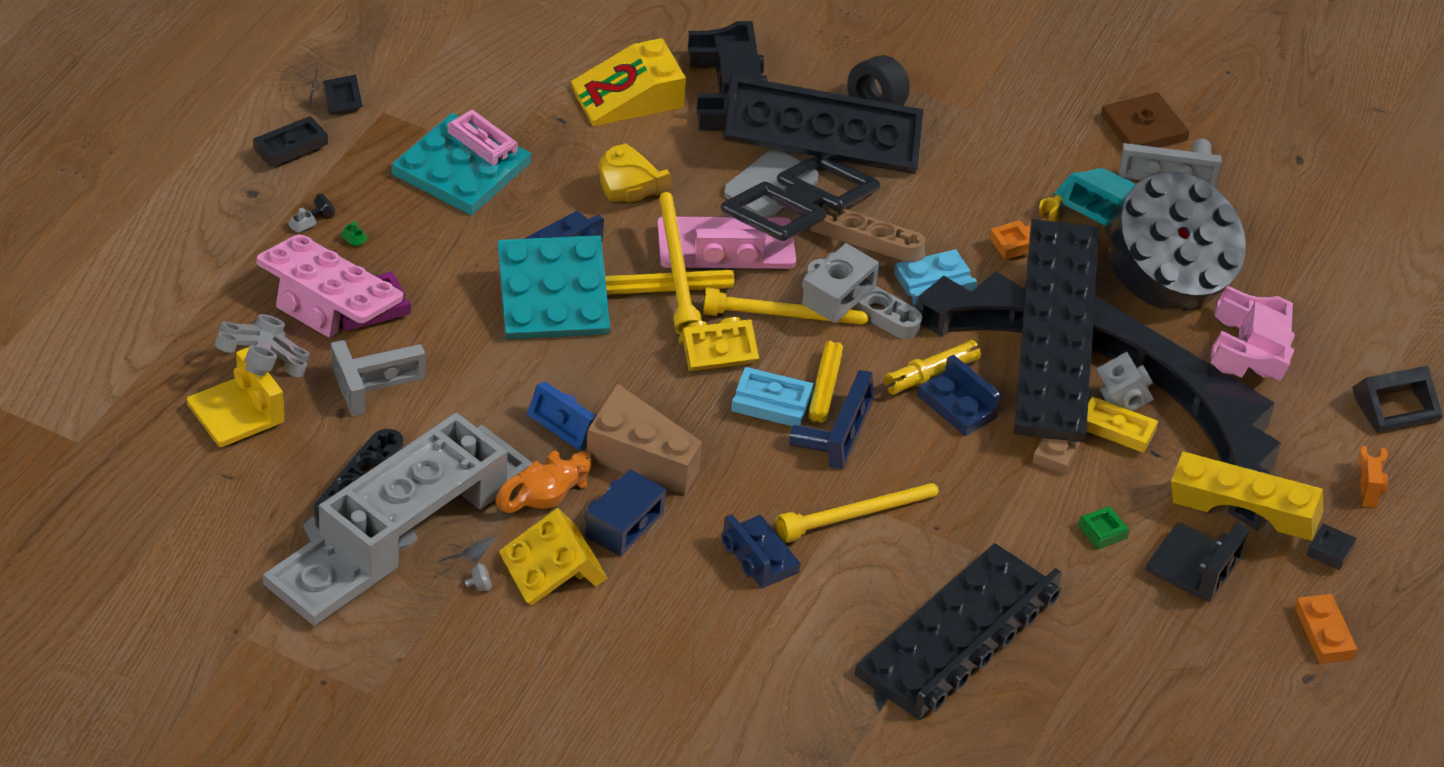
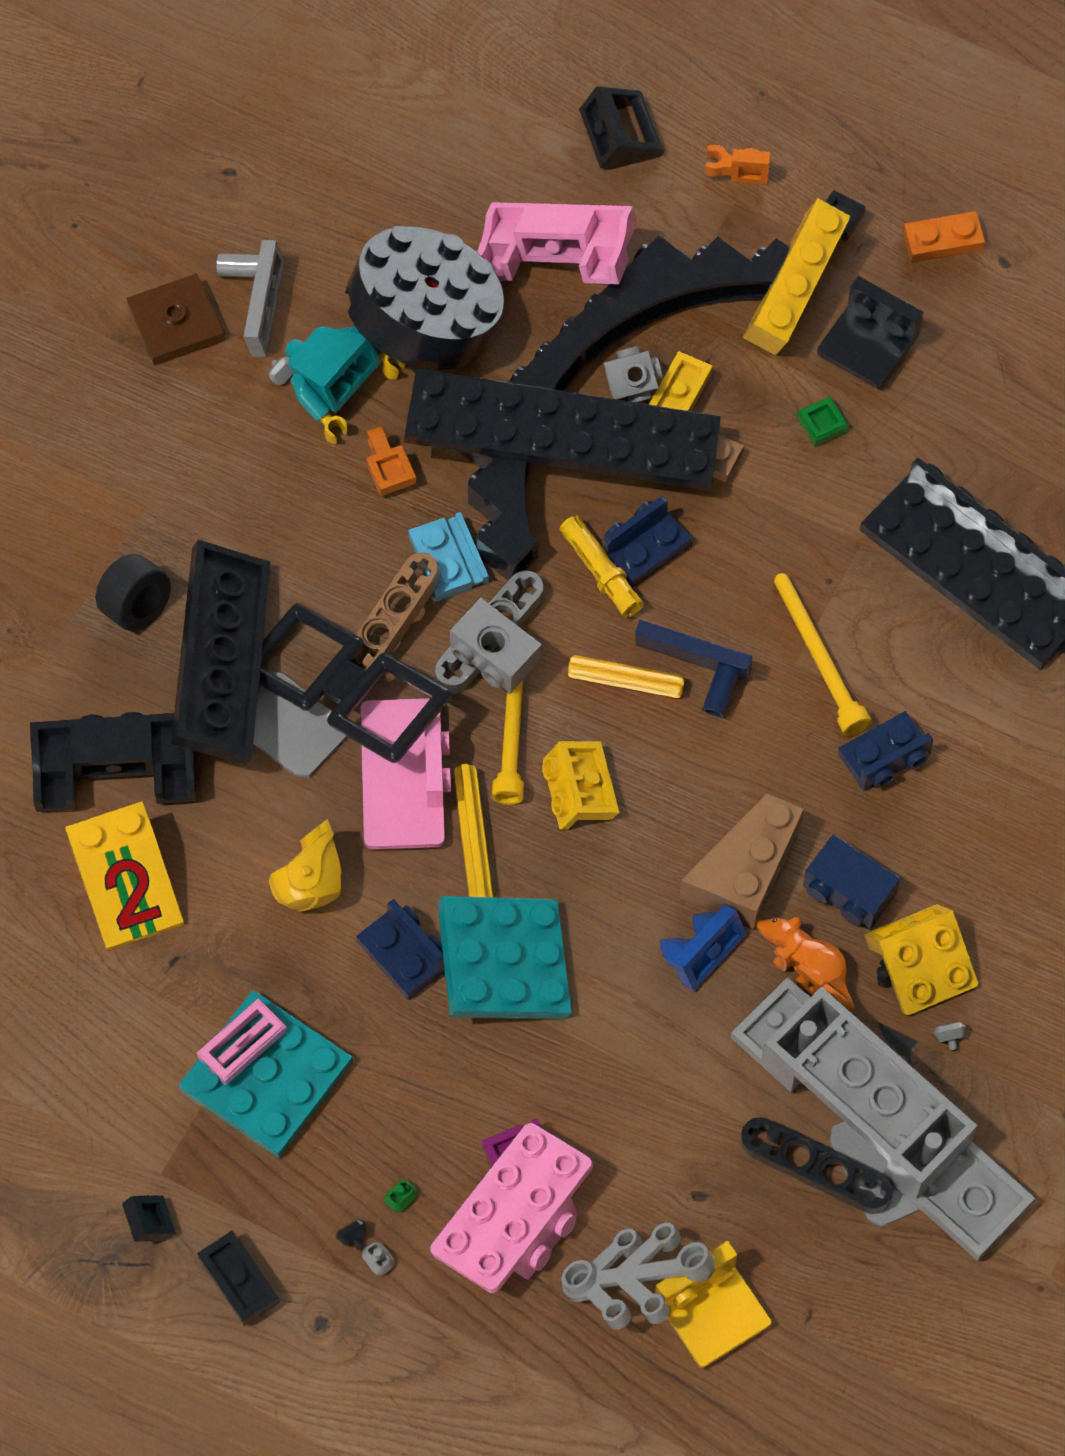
camera: 85 degrees left, 20 degrees up
light grey bracket [331,340,426,416] -> none
yellow piece [659,192,702,334] -> none
medium azure plate [731,367,813,426] -> none

